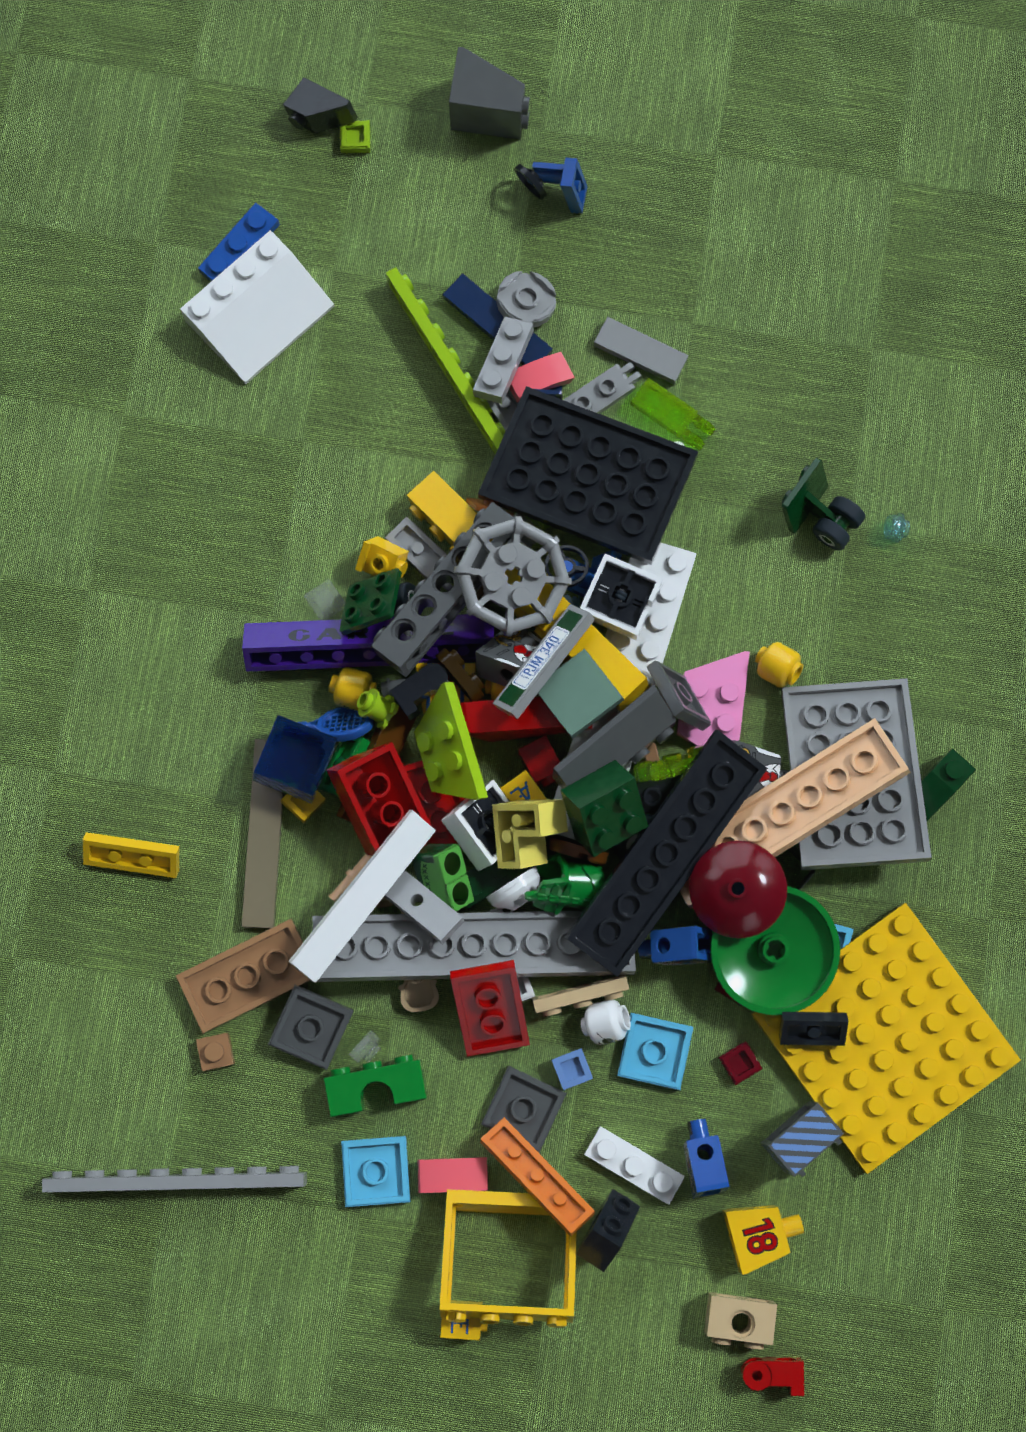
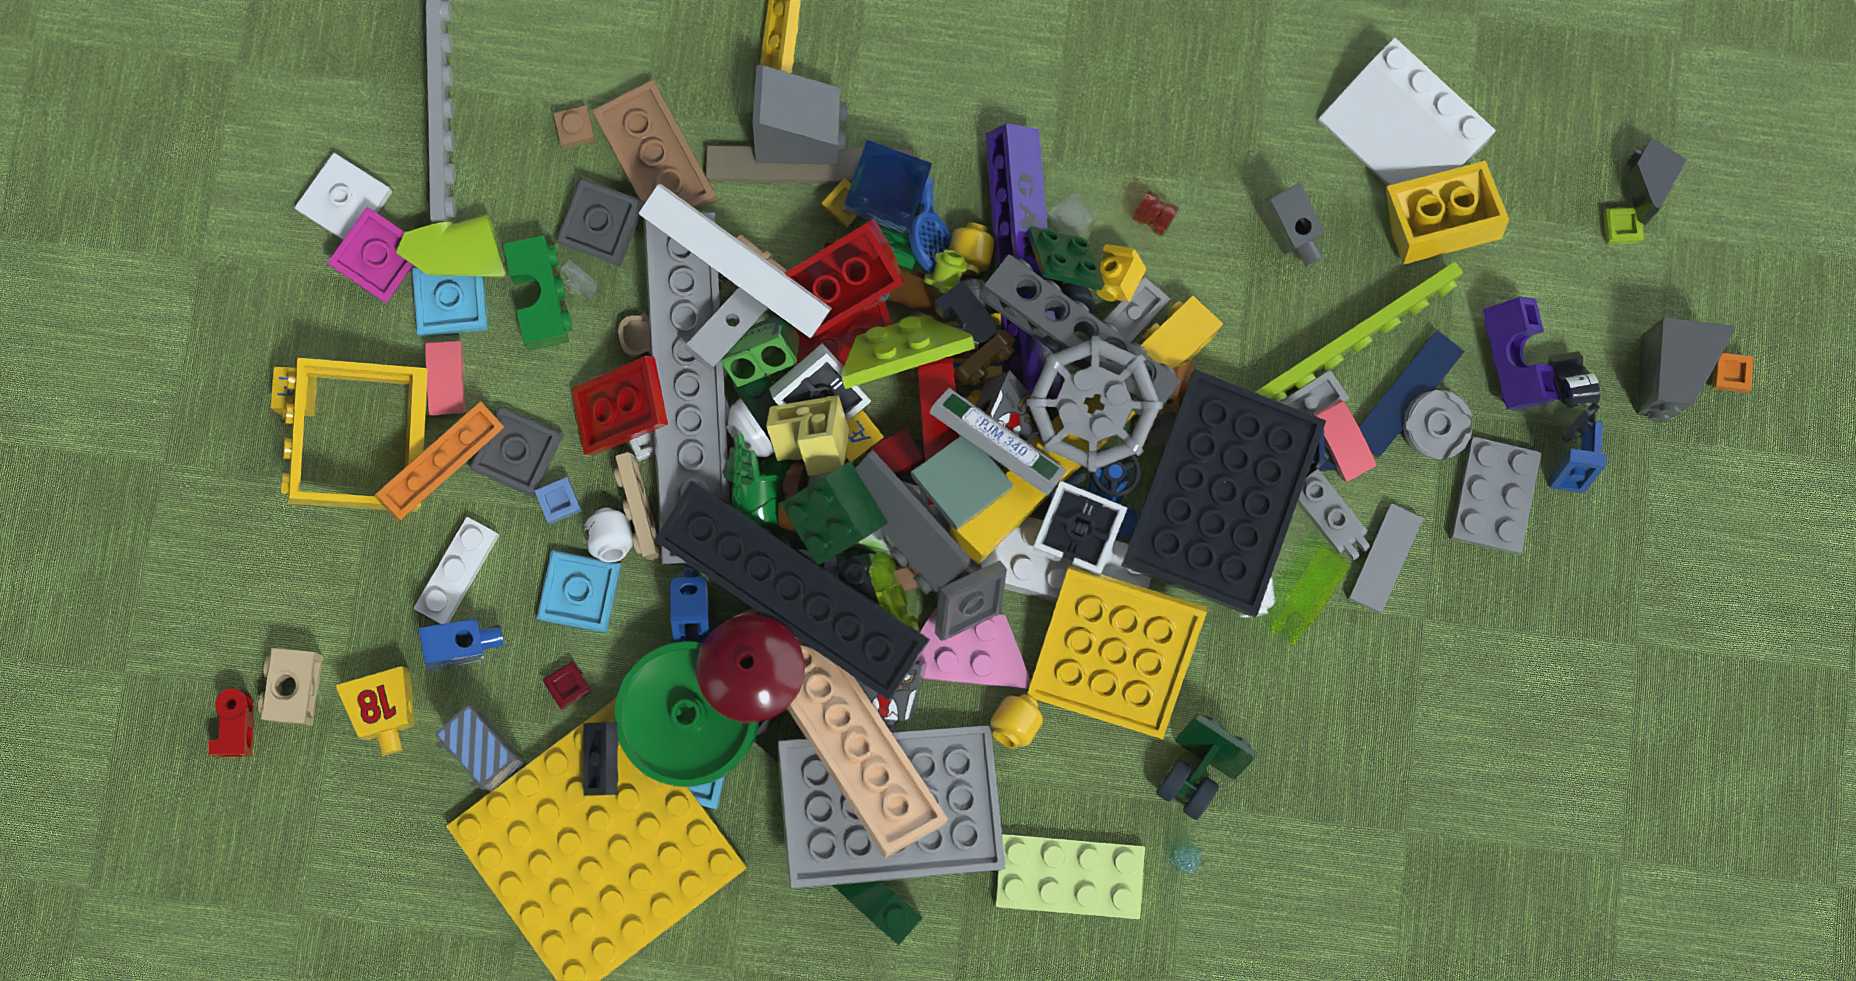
camera: 85 degrees right, 0 degrees up
blue plate [198,203,280,281] -> none
light grey plate [473,317,534,404] -> none
black brick [576,1189,640,1272] -> none
none -> white plate [295,153,392,240]
none -> dark pink plate [327,207,413,304]
none -> lime panel [396,214,506,278]
none -> slope [753,65,847,165]
none -> yellowish green plate [996,834,1145,919]
none -> yellow plate [1027,564,1207,739]
none -> clear red wheel [1132,190,1179,237]
none -> dark grey torso [1255,182,1324,267]
none -> yellow slope [1386,161,1509,264]
none -> light grey plate [1450,437,1542,555]
none -> dark purple arch [1483,297,1560,410]
none -> black leg [1548,351,1600,409]
none -> orange plate [1712,353,1754,393]

